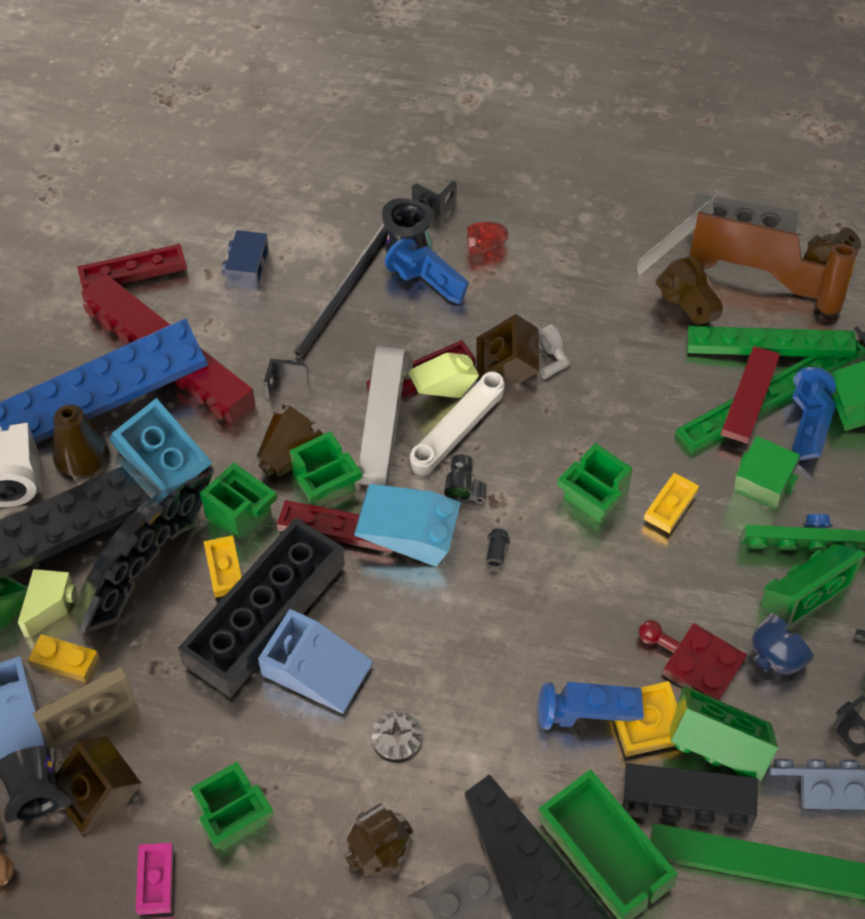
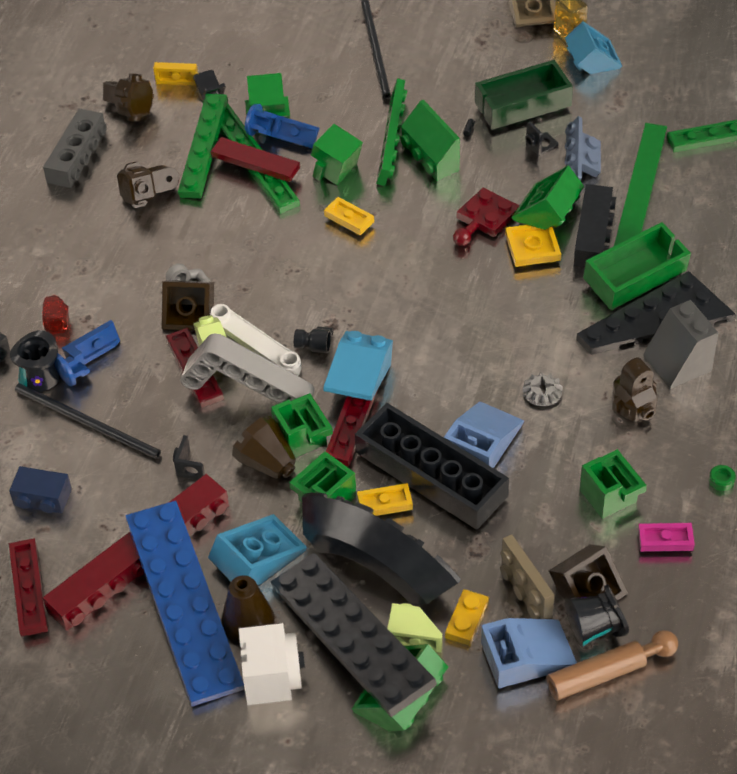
camera: 85 degrees left, 5 degrees down
black pin [485,528,511,569] -> none
blue piece [537,682,644,730] -> none
green plate [557,443,633,523] -> none
white sticker [637,196,715,275] -> none
reddish brown door [689,212,858,315] -> none
dark blue cylinder [751,613,814,675] -> none
blue plate [803,514,833,529] -> none

